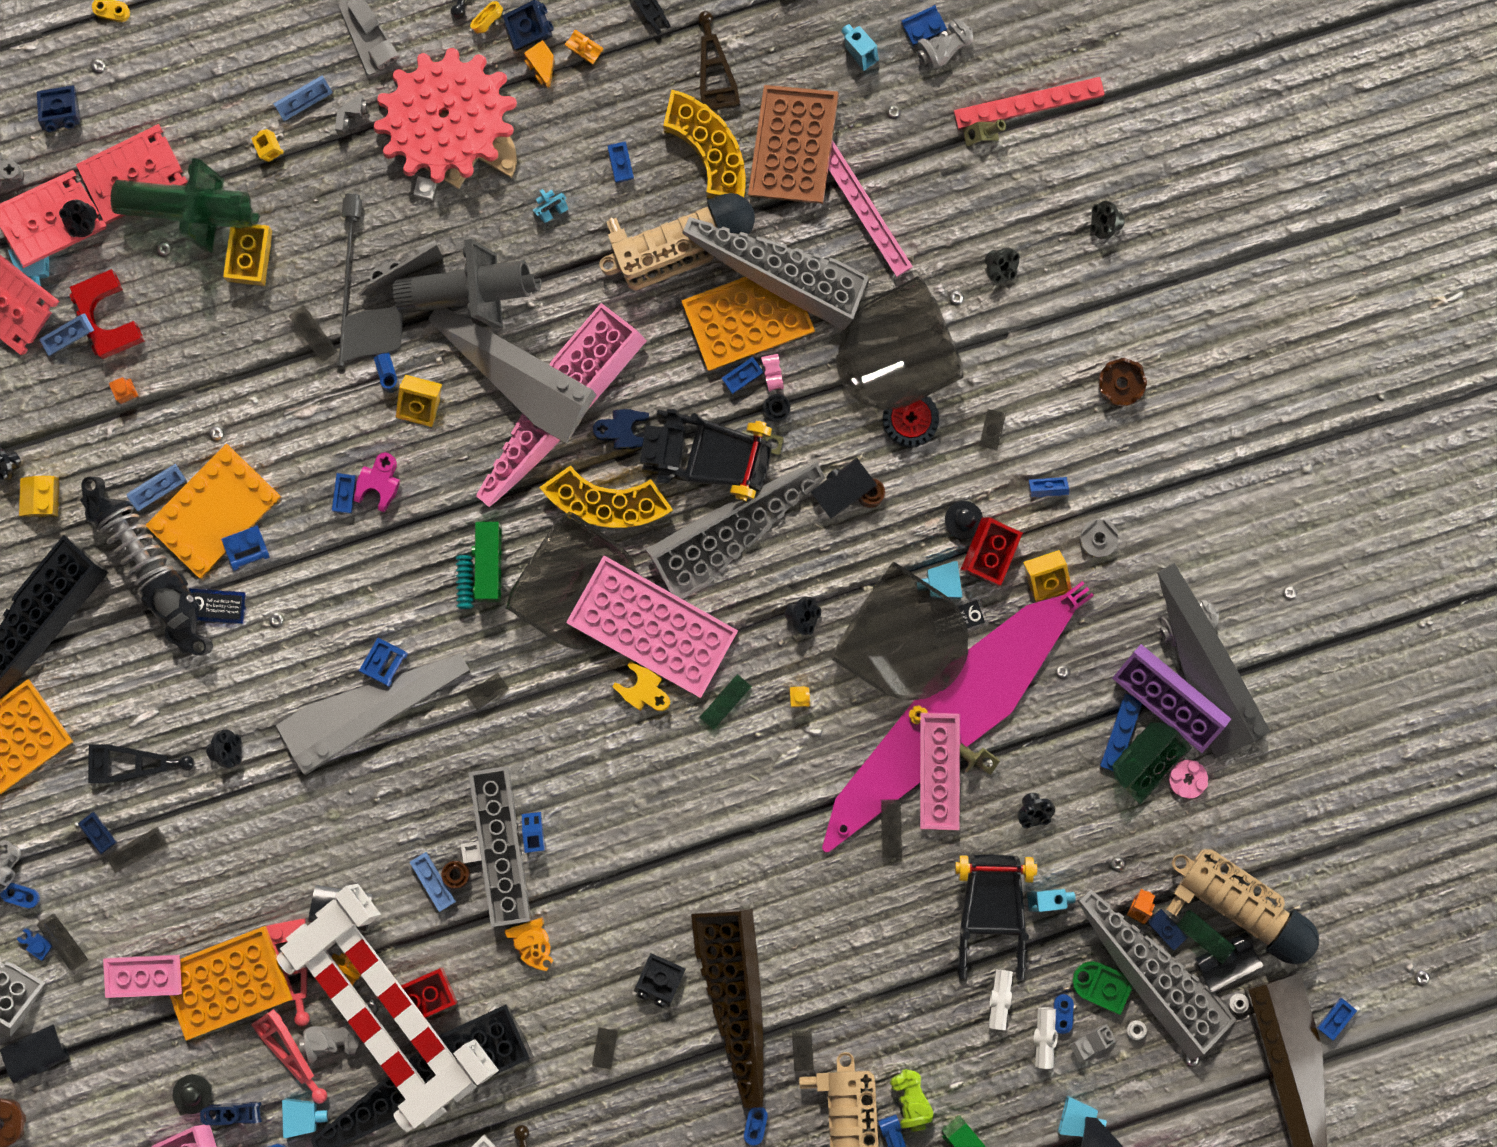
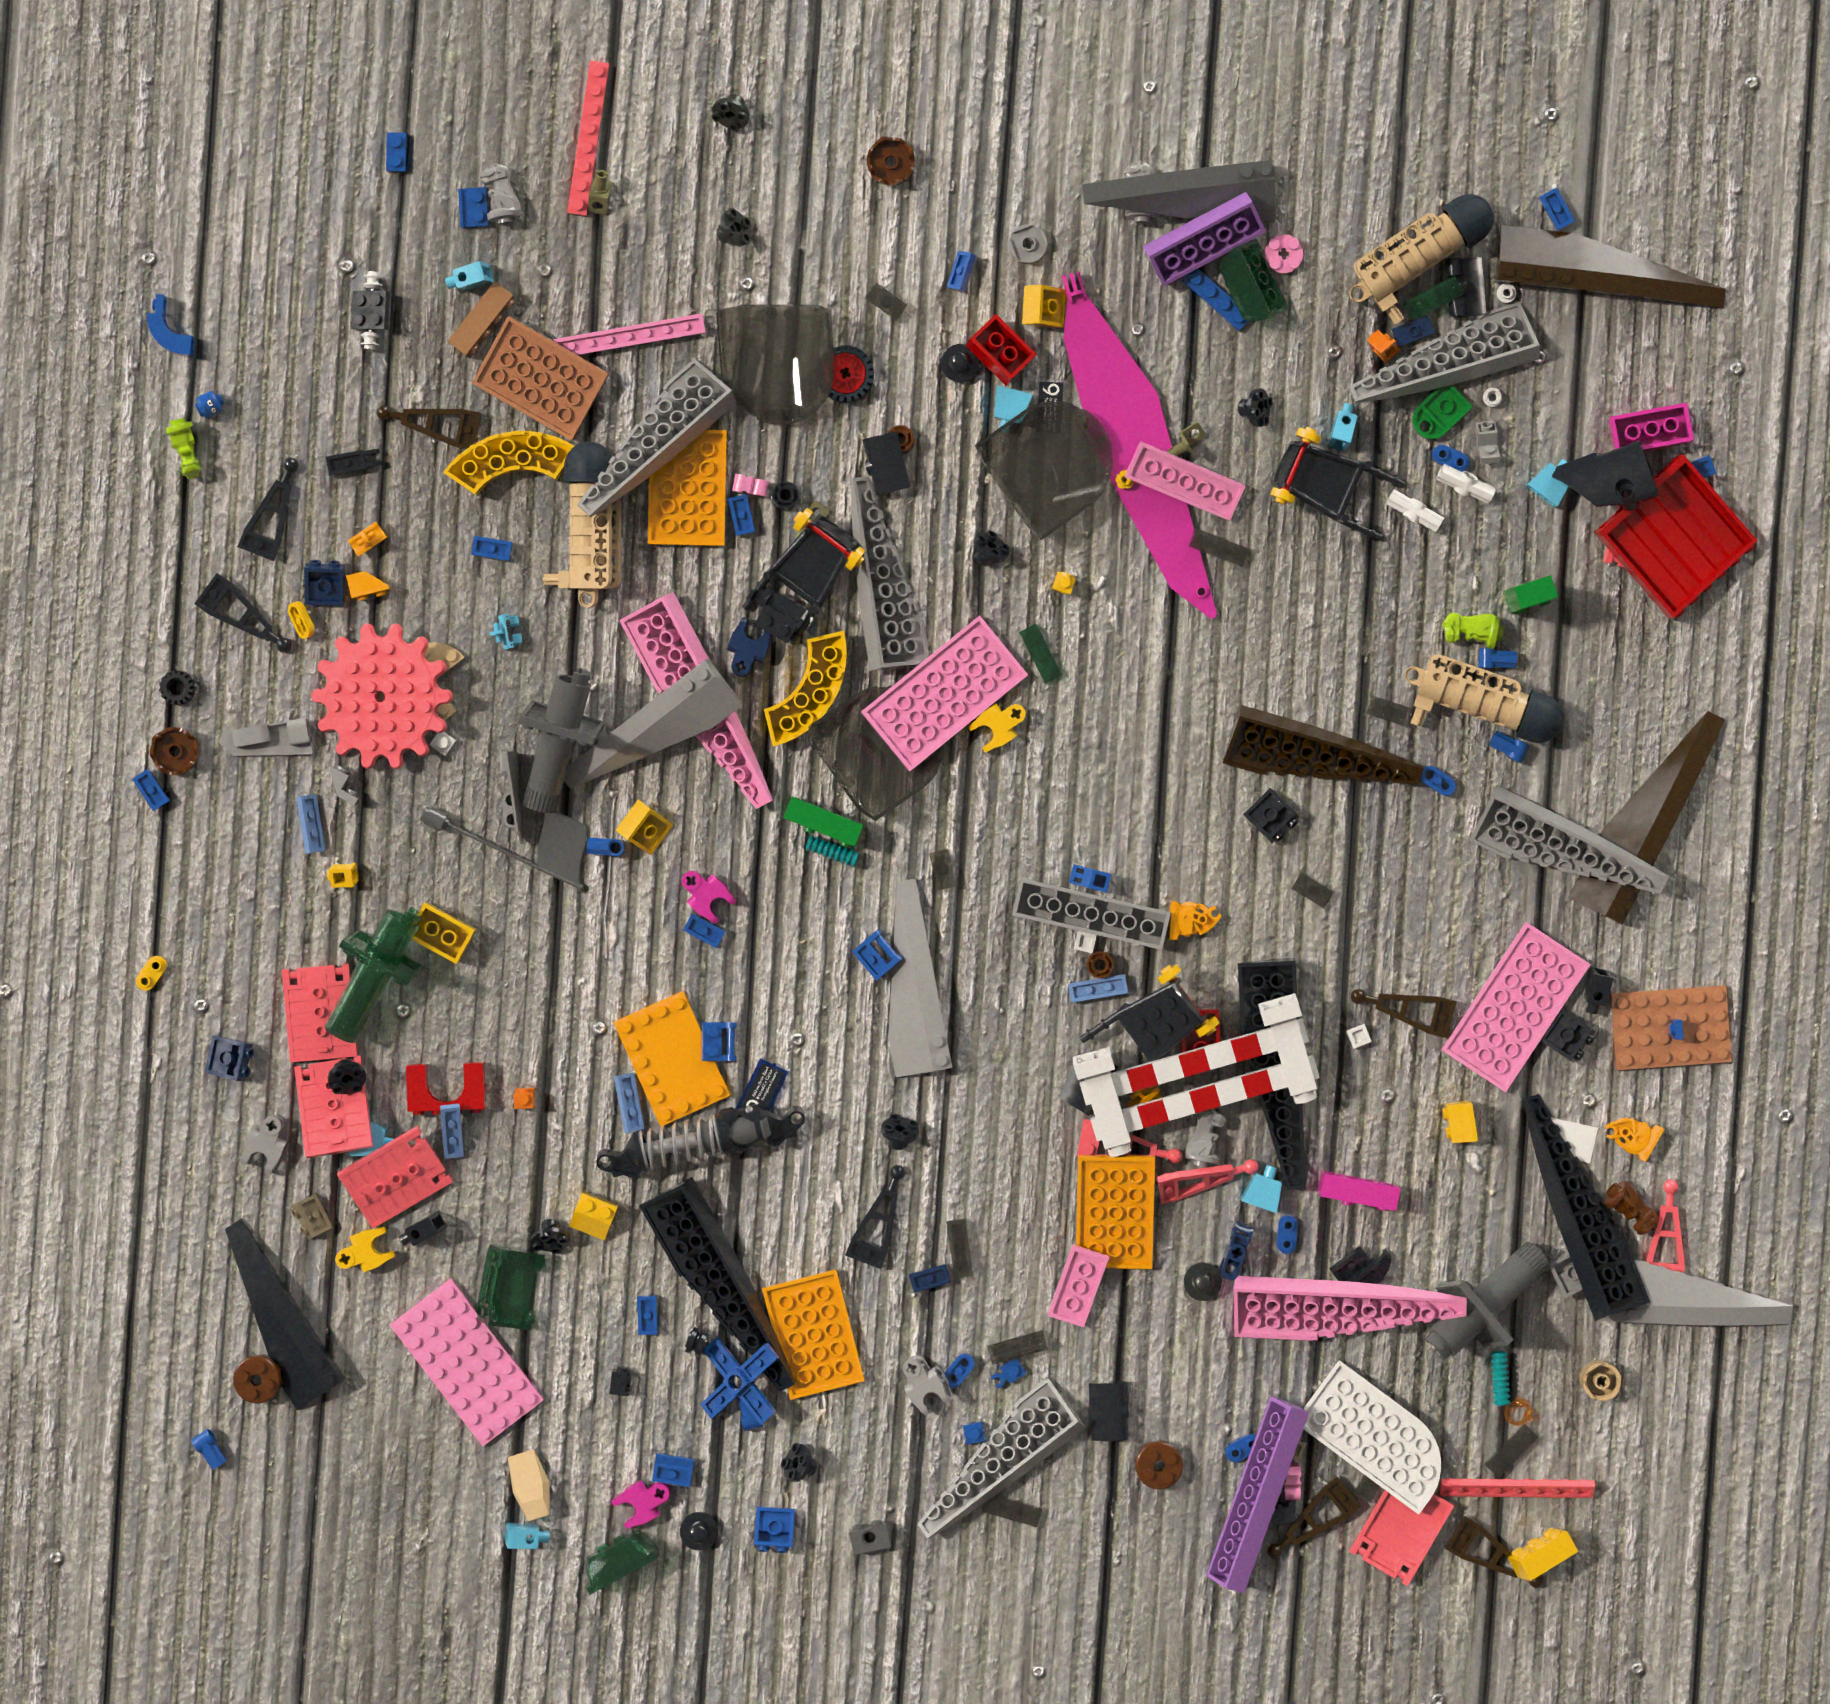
camera: 70 degrees left, 5 degrees up
clear smoke plate [289,305,338,363] -> none
none -> medium nougat brick [448,281,515,357]
none -> black piece [1079,964,1220,1066]

